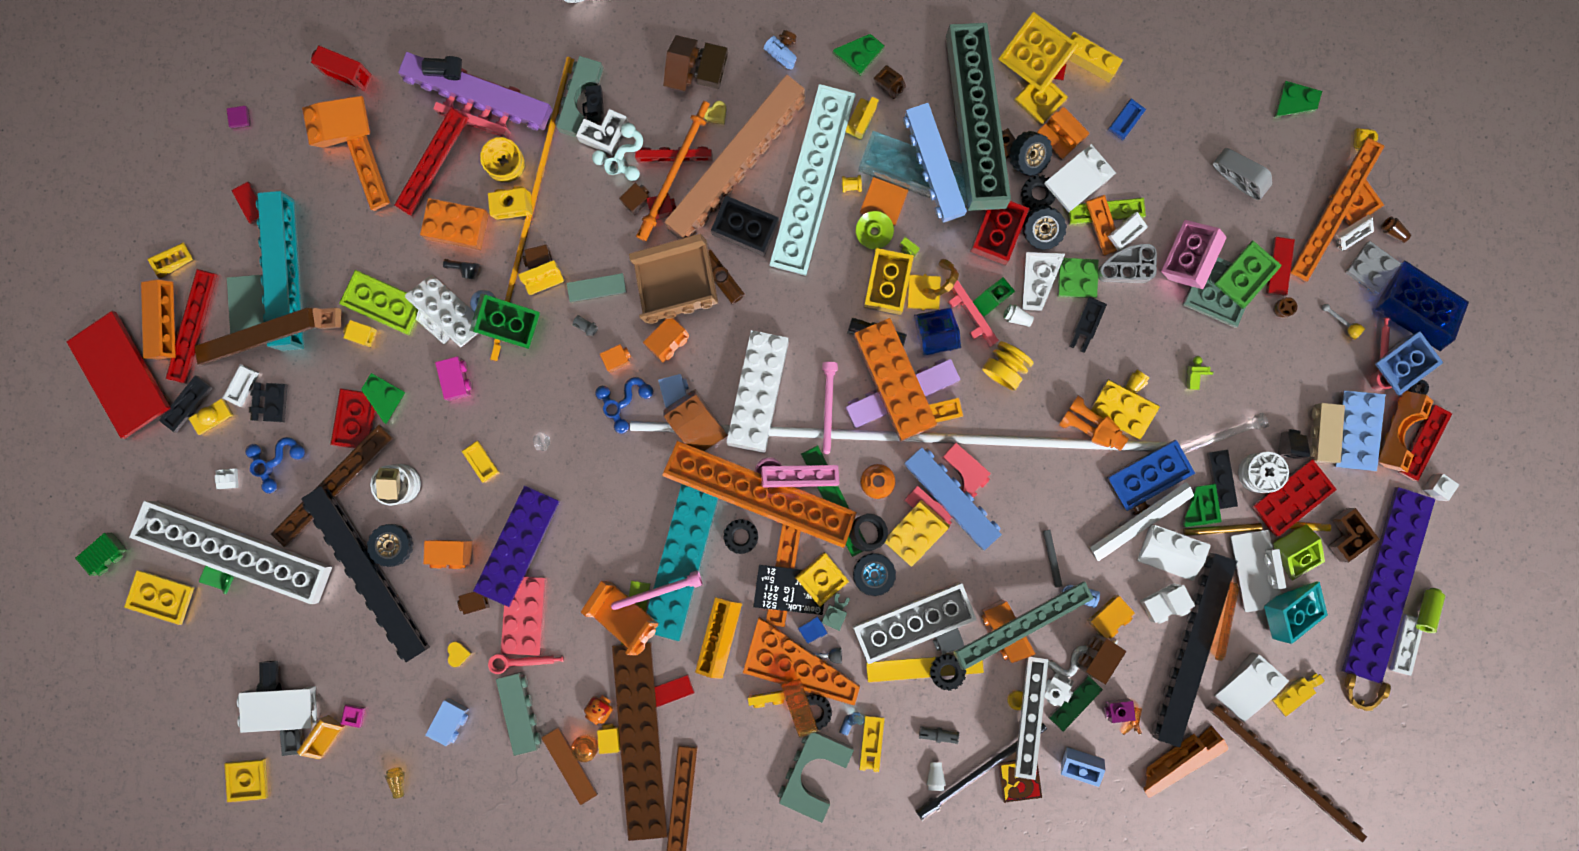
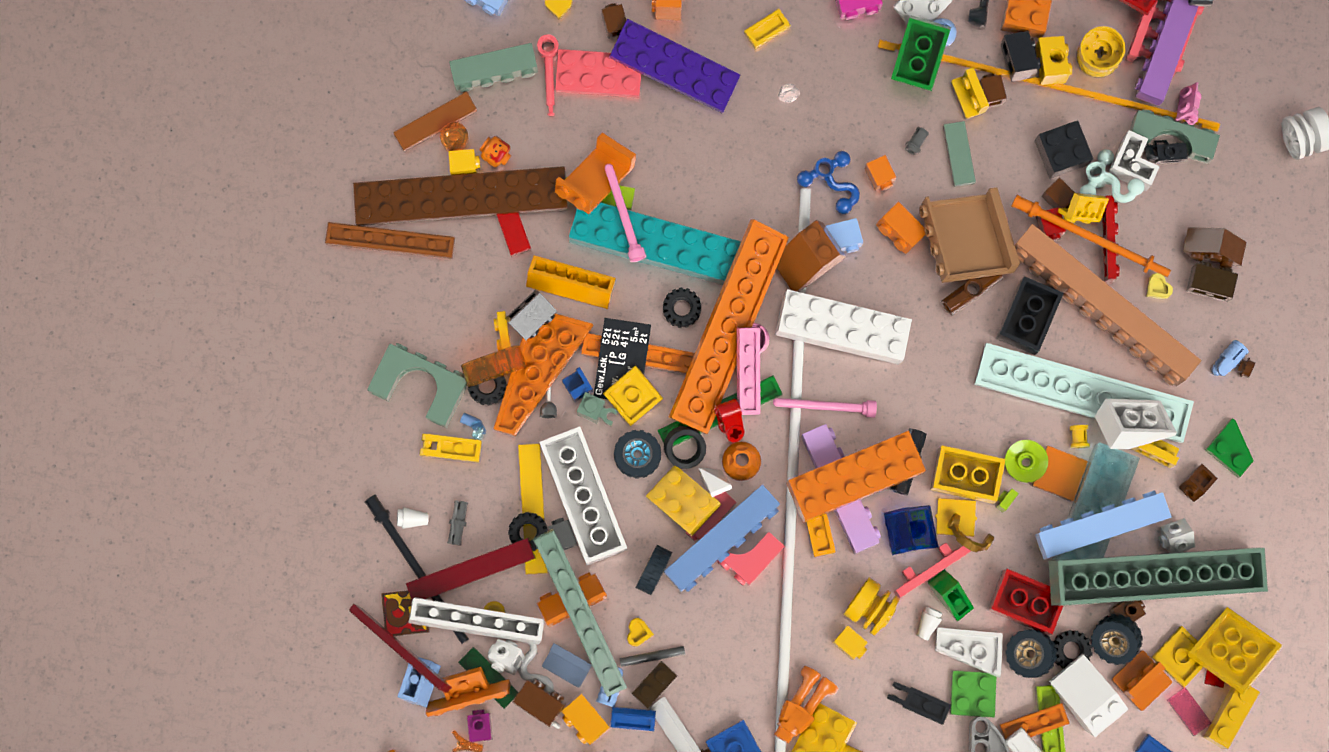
camera: 85 degrees right, 5 degrees down
none -> dark red tile [349,604,452,693]
none -> dark red tile [406,538,536,600]
none -> orange bracket [425,667,511,717]
none -> brick [505,289,557,340]
none -> sand blue panel [542,643,592,688]
none -> blue tile [611,707,656,731]
none -> yellow tile [627,618,654,647]
none -> dark brown brick [631,661,677,709]
none -> black wheel [635,545,673,595]
none -> white slope [699,467,732,497]
none -> red piece [714,399,745,442]
none -> yellow brick [832,626,868,660]
none -> black brick [1000,31,1041,82]
none -> black brick [1034,120,1094,179]
none -> yellow bracket [1058,193,1109,224]
none -> white slope [1095,399,1177,449]
none -> white brick [1159,518,1195,553]
none -> clear pink tile [1167,687,1212,736]
none -> bright pink hinge [1176,82,1201,125]

